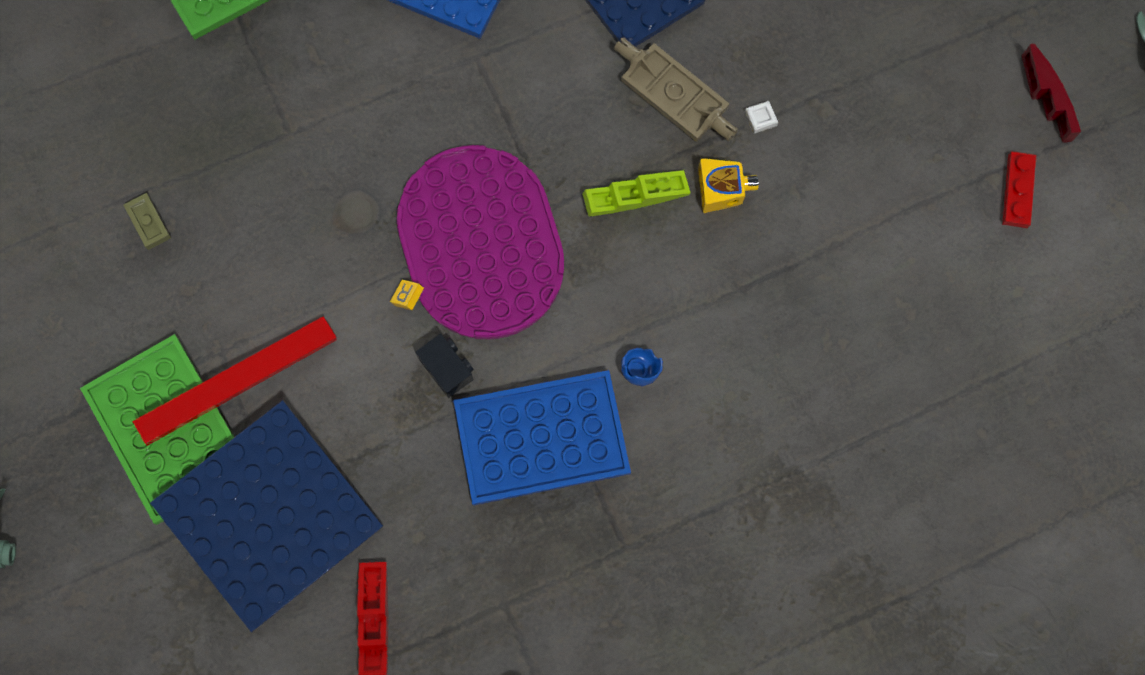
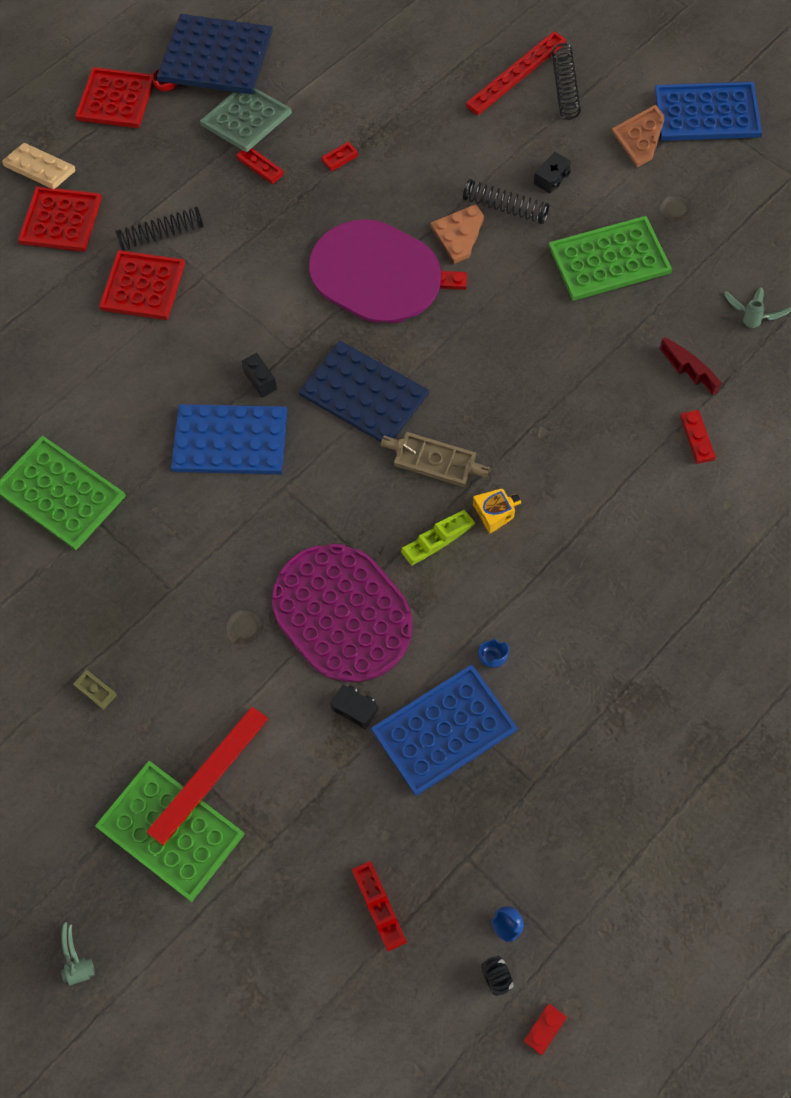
camera: 15 degrees left, 10 degrees down
dark blue plate [150,401,383,632] -> none
yellow tile [390,280,424,310] -> none
white tile [745,101,778,134] -> none

